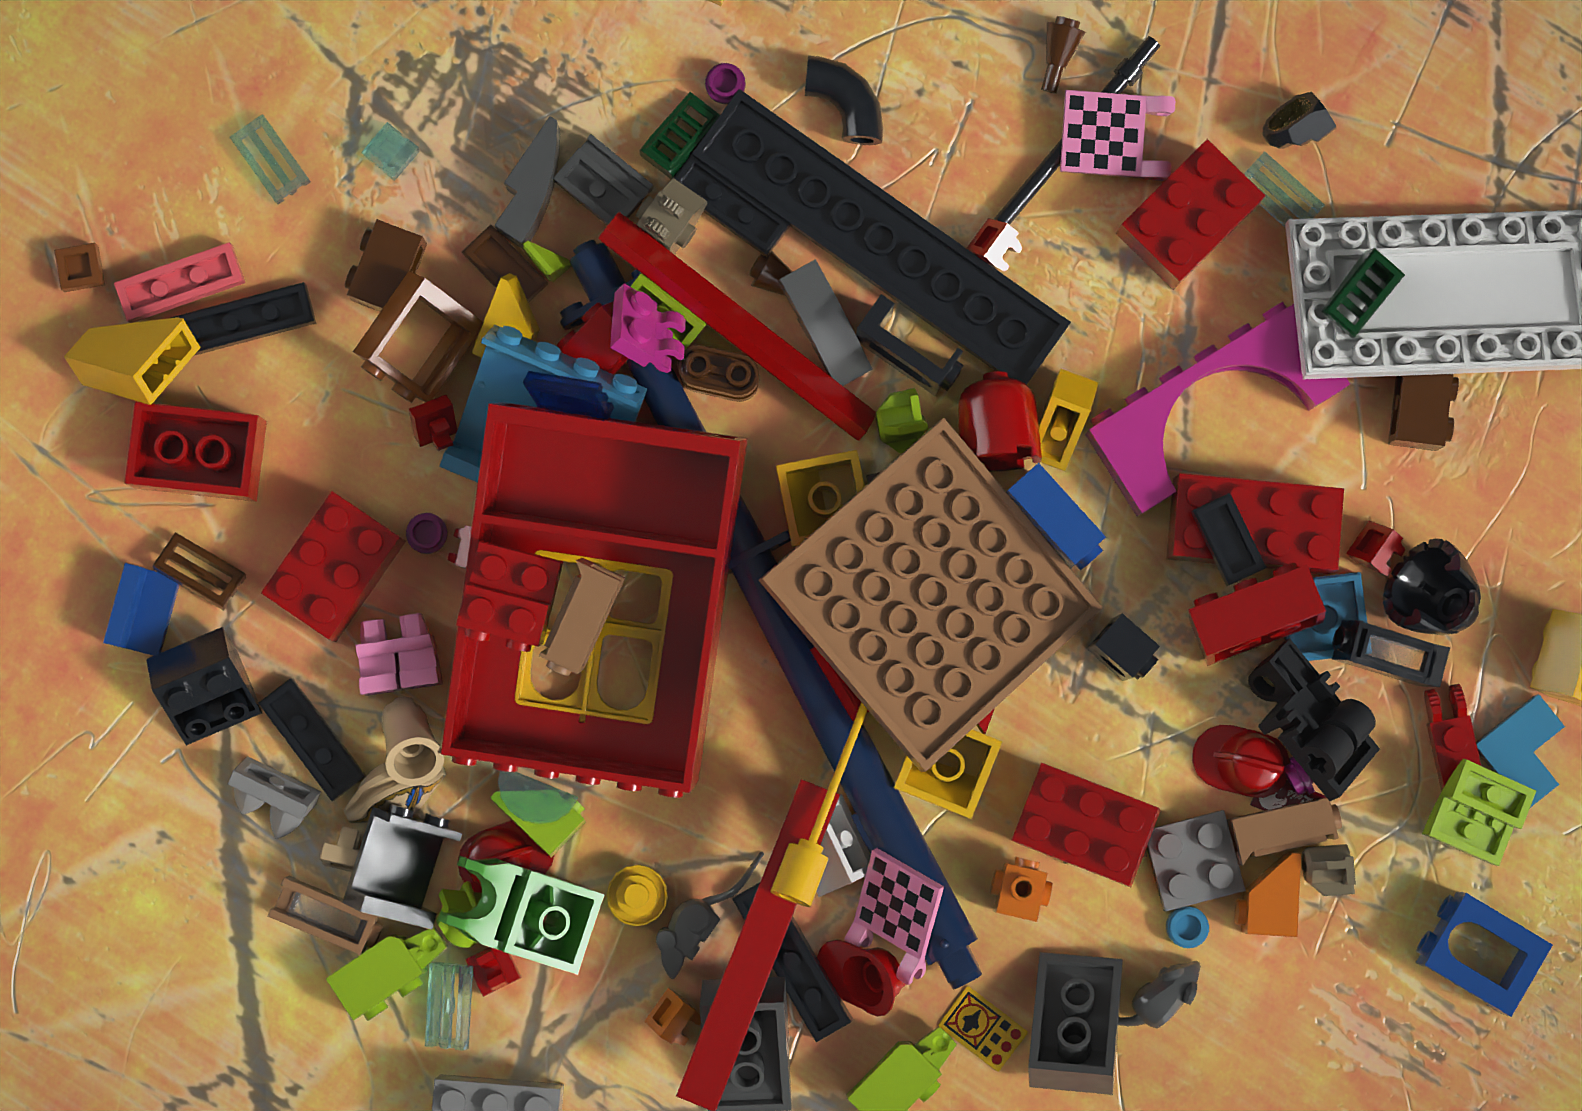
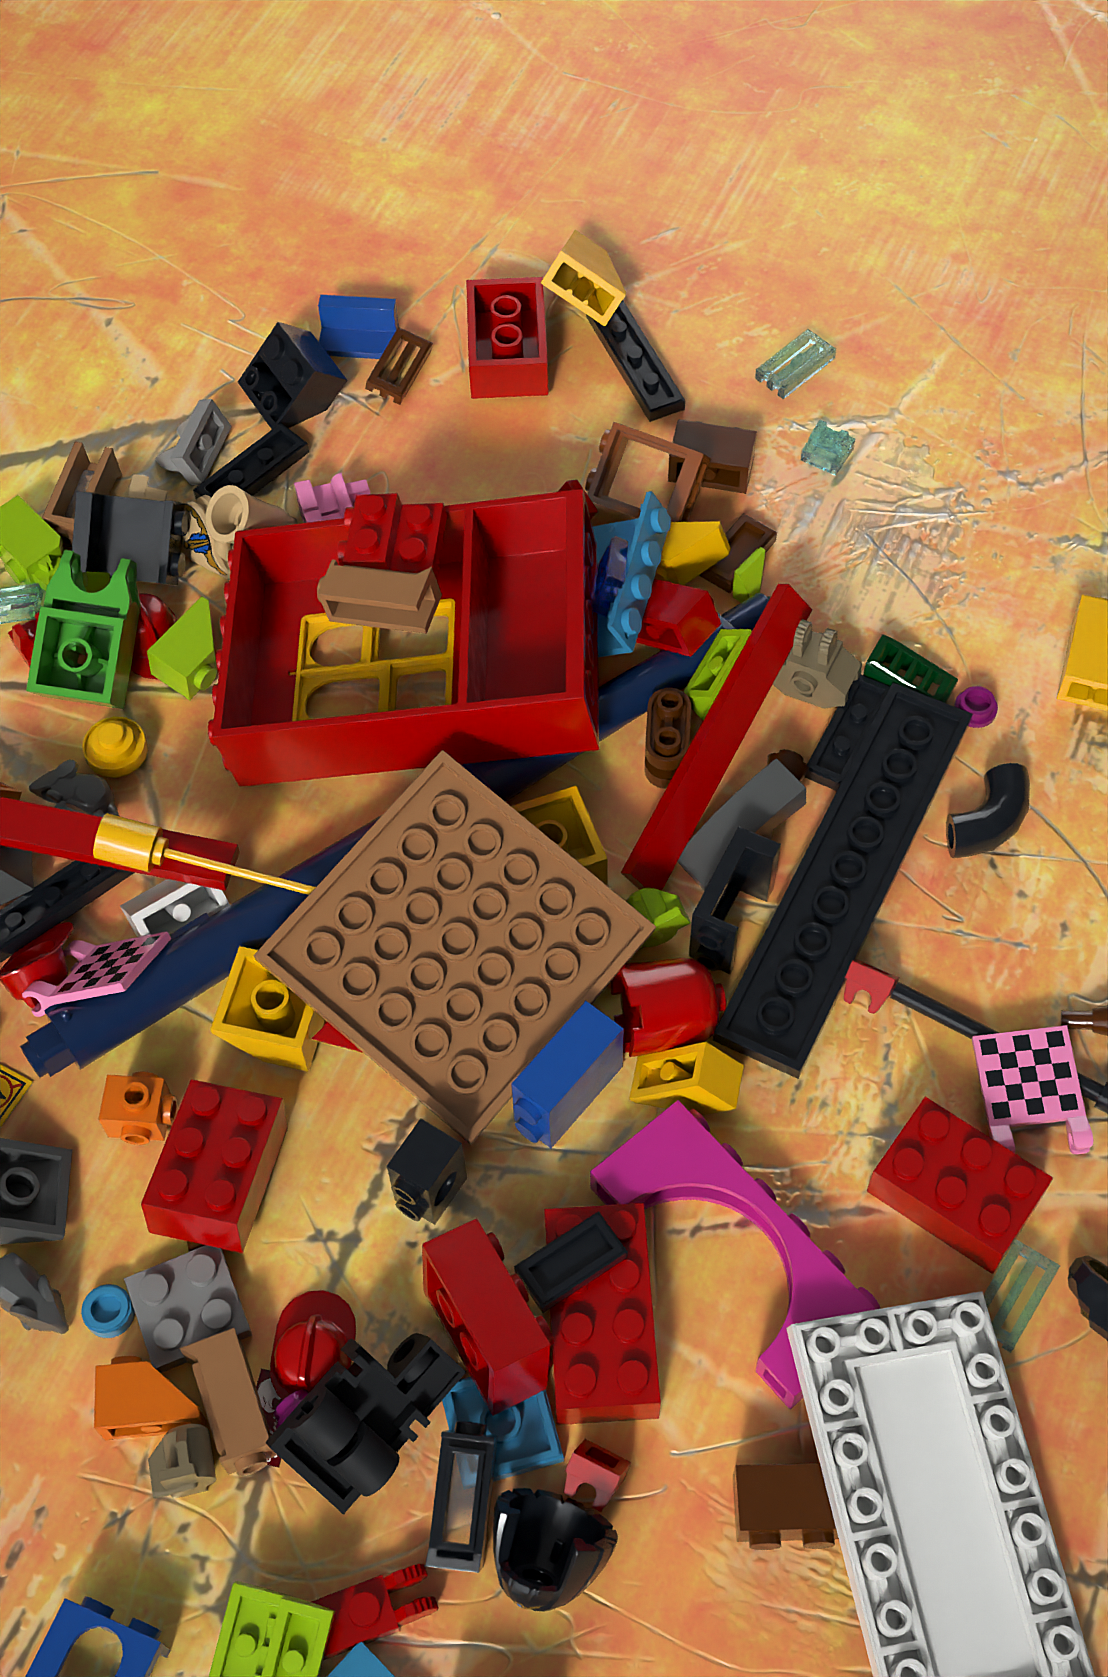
camera: 85 degrees right, 25 degrees down
dark orange plate [54,243,105,292] -> none
coral plate [114,242,246,323] -> none
red brick [261,491,406,642] -> none
dark grey slope [495,116,560,250] -> none
clear light blue tile [498,771,579,824] -> none
dark grey plate [553,134,654,225] -> none
dark pink plate [610,283,686,373] -> none
dark green slope [1321,248,1405,338] -> none

